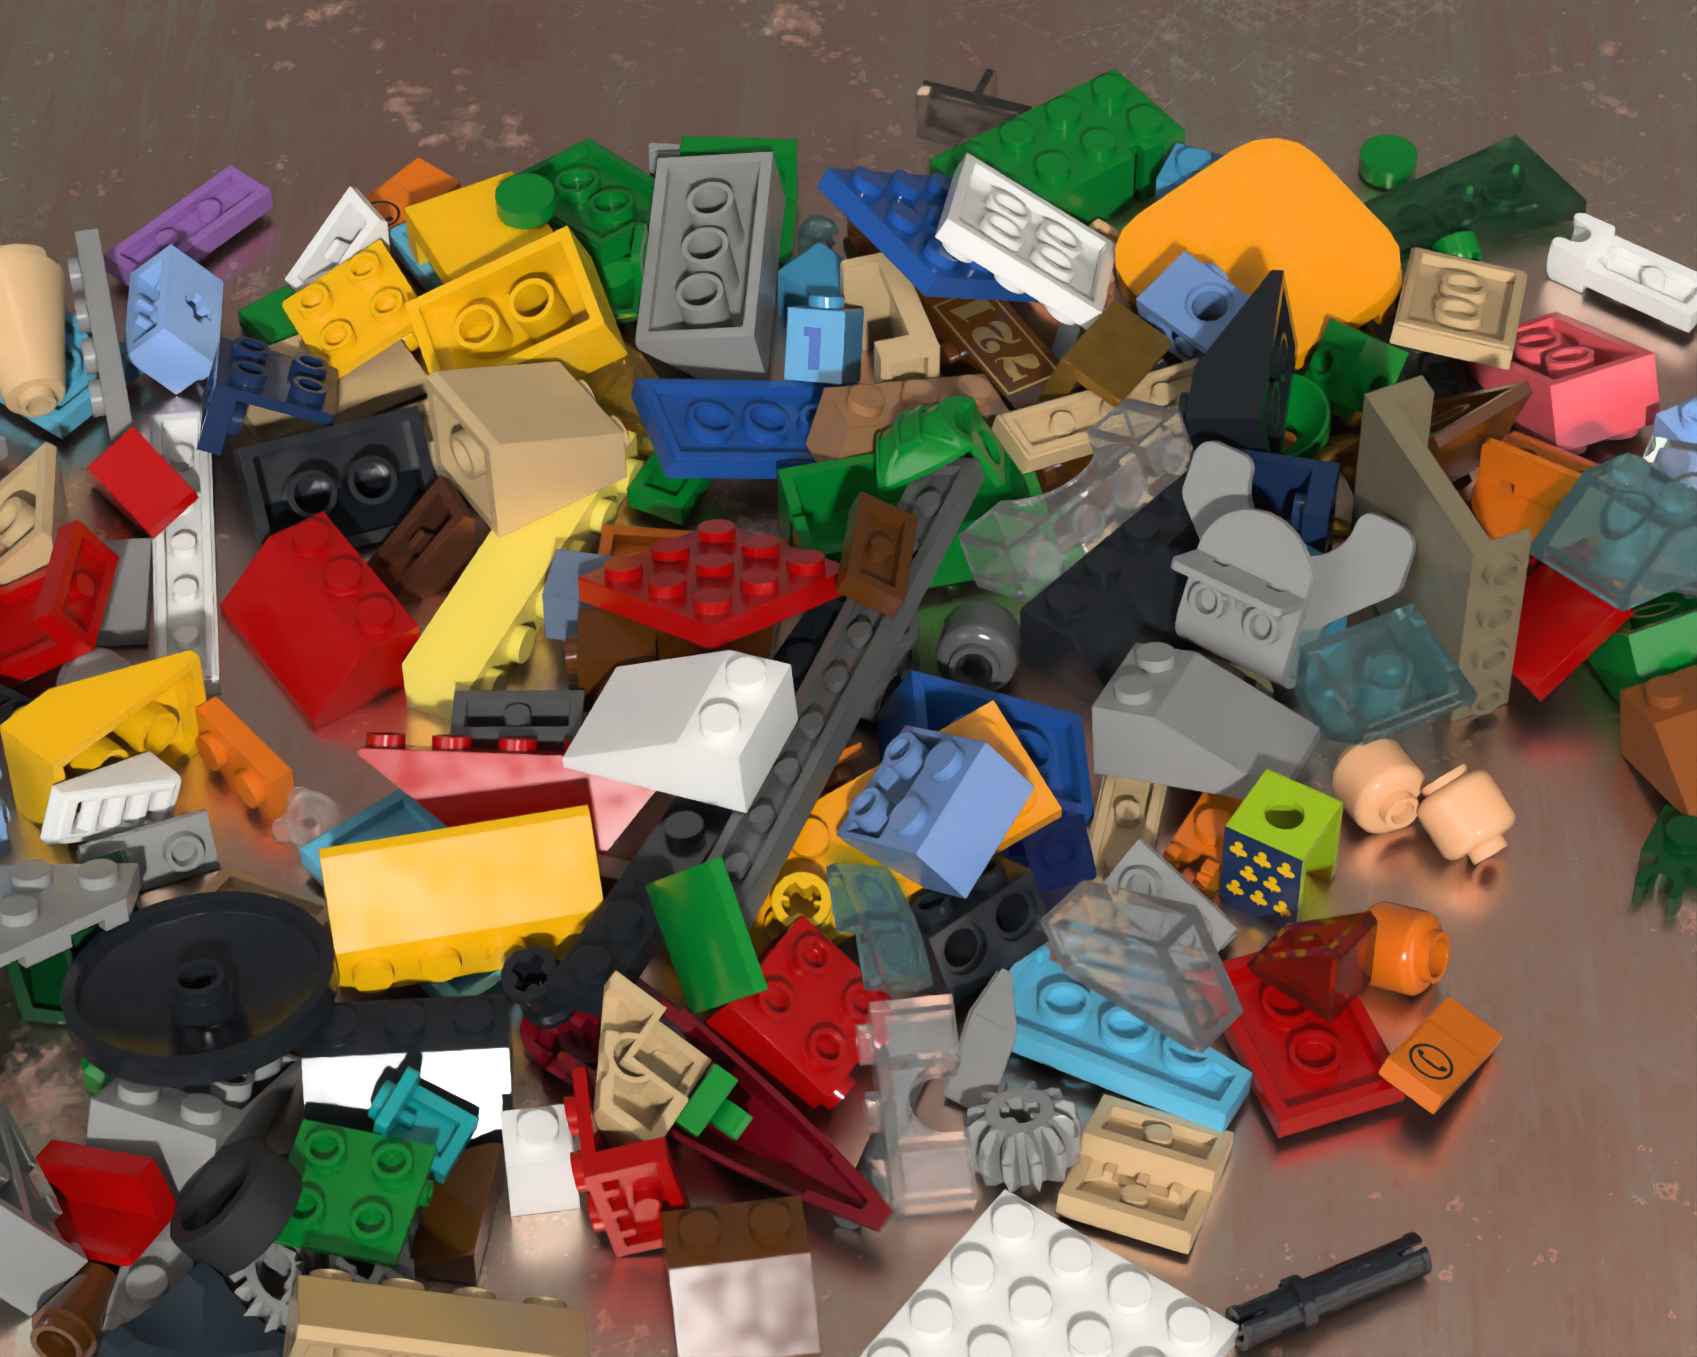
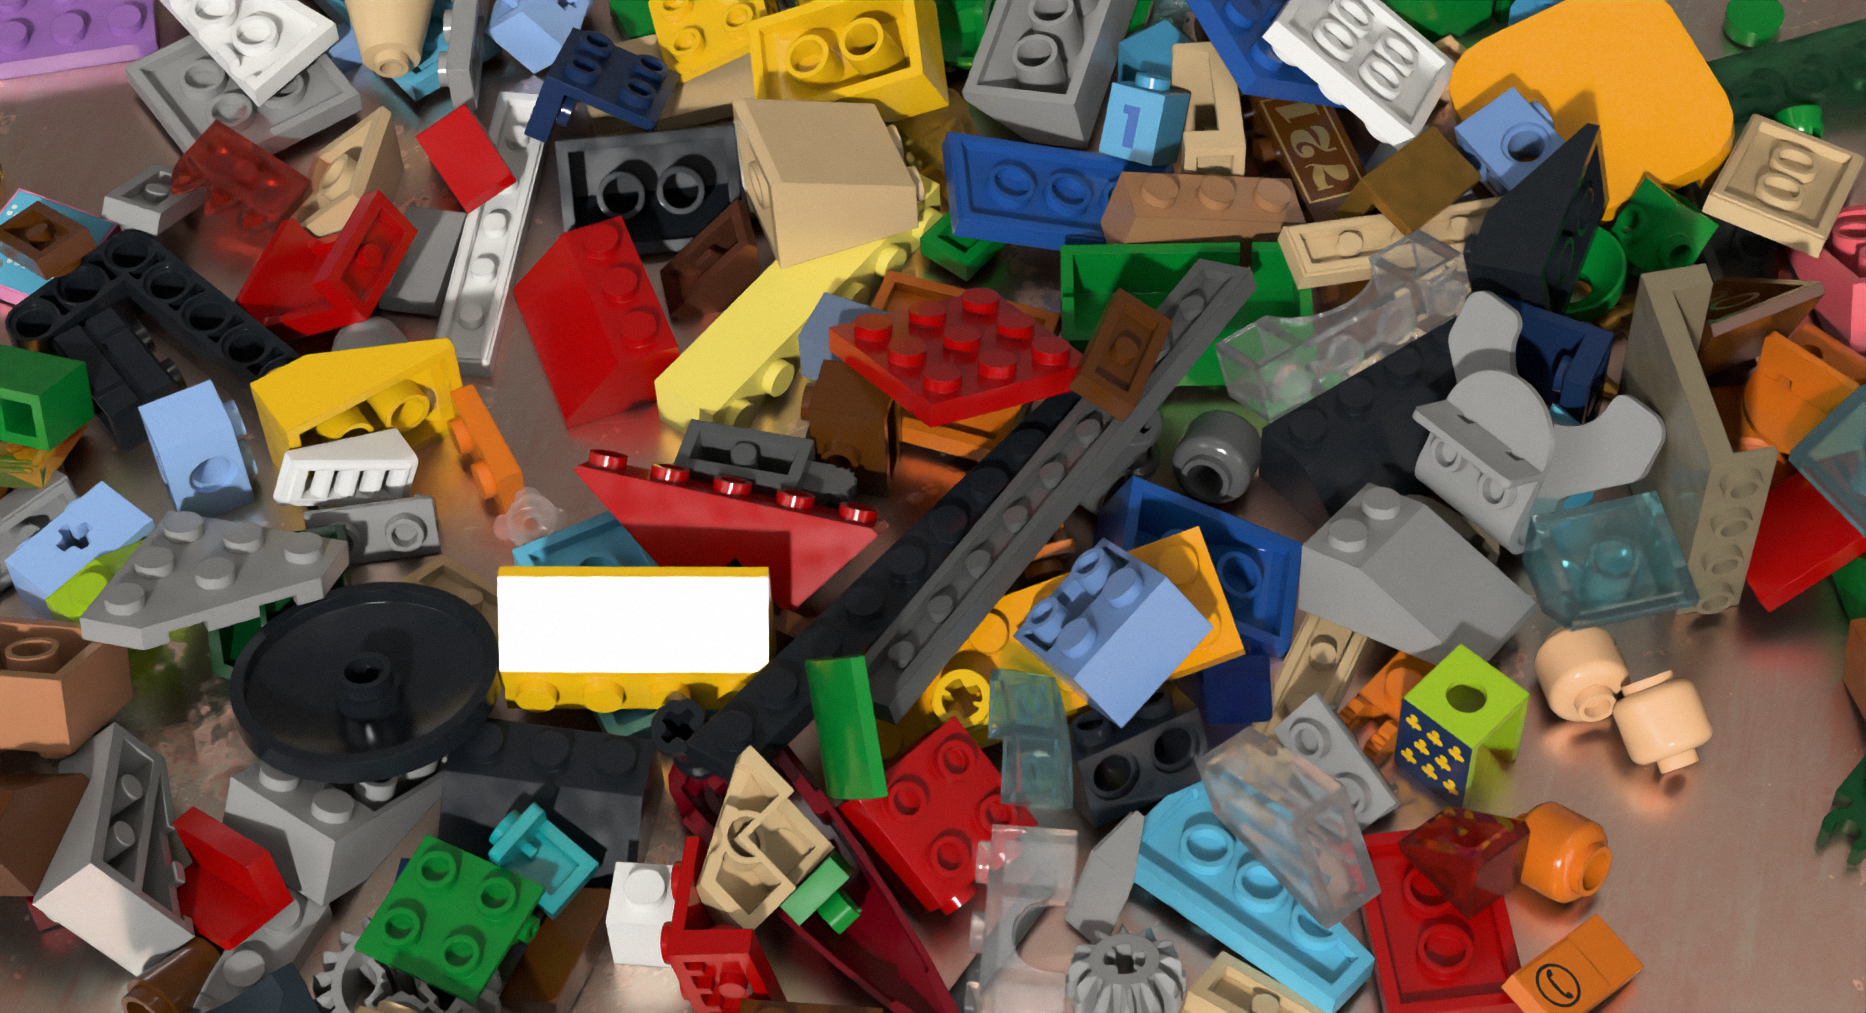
camera: 15 degrees right, 5 degrees up
black tyre [170,1137,302,1277] -> none
white slope [562,650,798,813] -> none
green piece [876,395,1007,494] -> none

